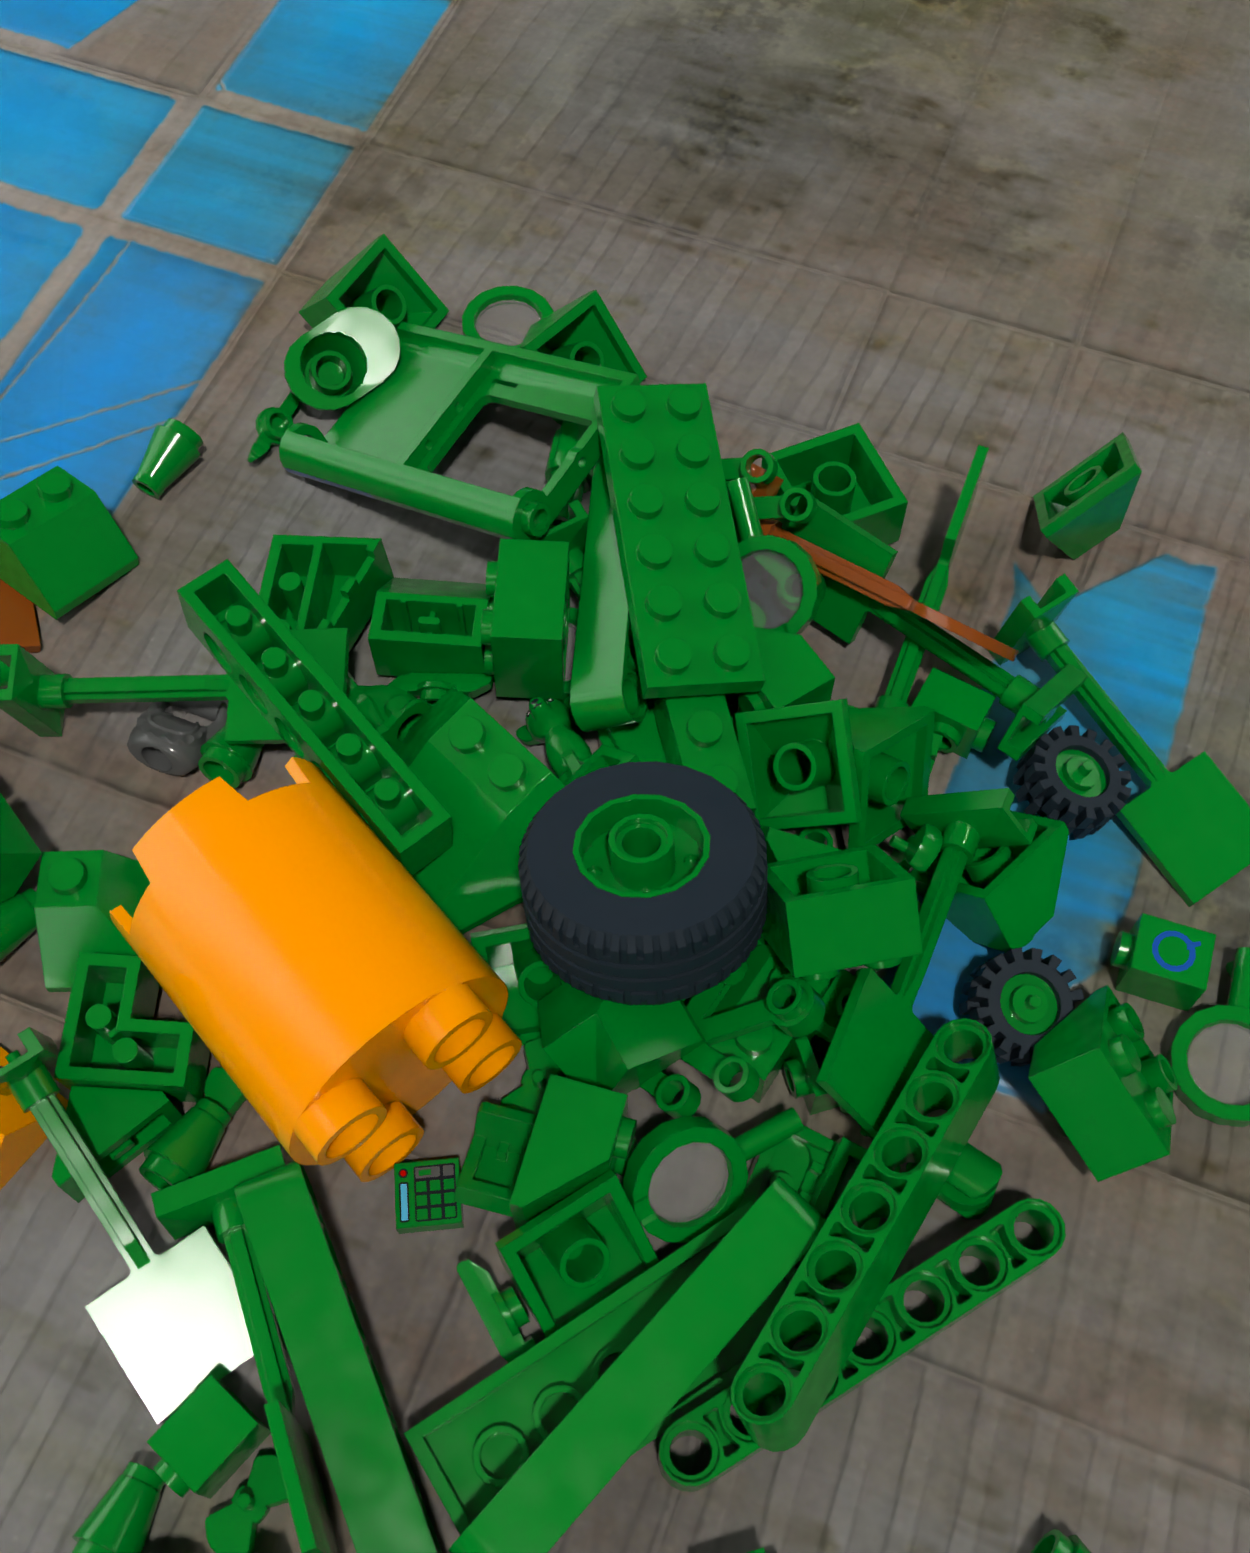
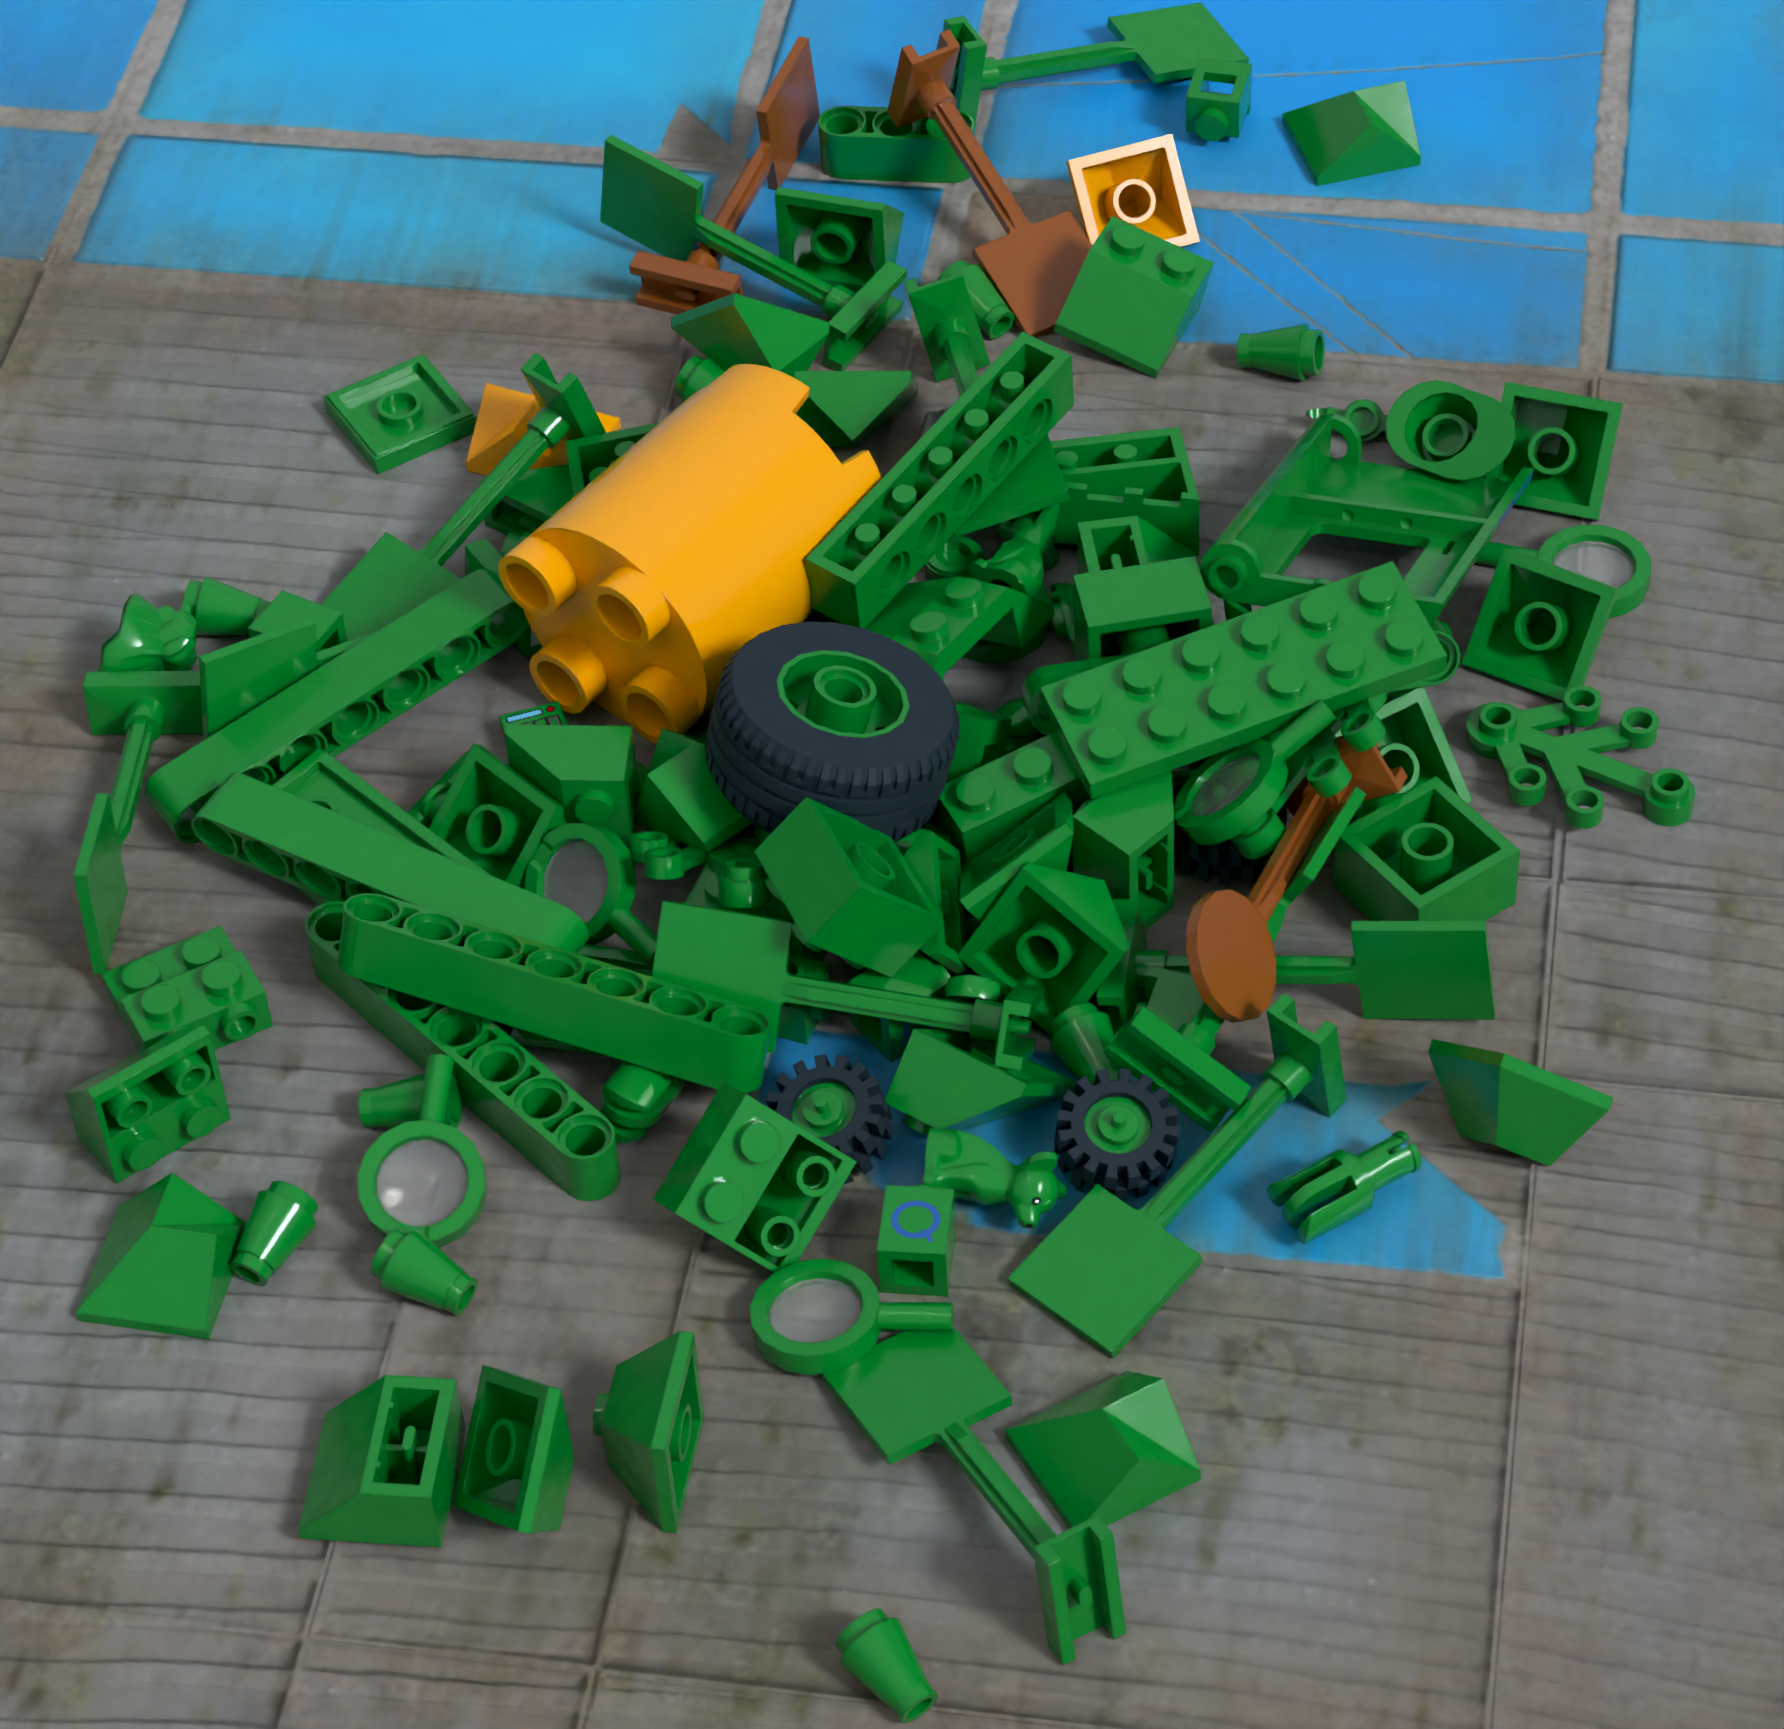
camera: 80 degrees right, 15 degrees down
none -> piece [357,1054,488,1248]
none -> green cone [358,1073,462,1129]
none -> green cone [371,1227,478,1316]
none -> green slope [795,371,918,447]
none -> green animal [923,1128,1067,1228]
none -> green cone [1049,1003,1131,1084]
none -> green arm [1266,1131,1422,1245]
none -> green plant [1466,685,1695,829]

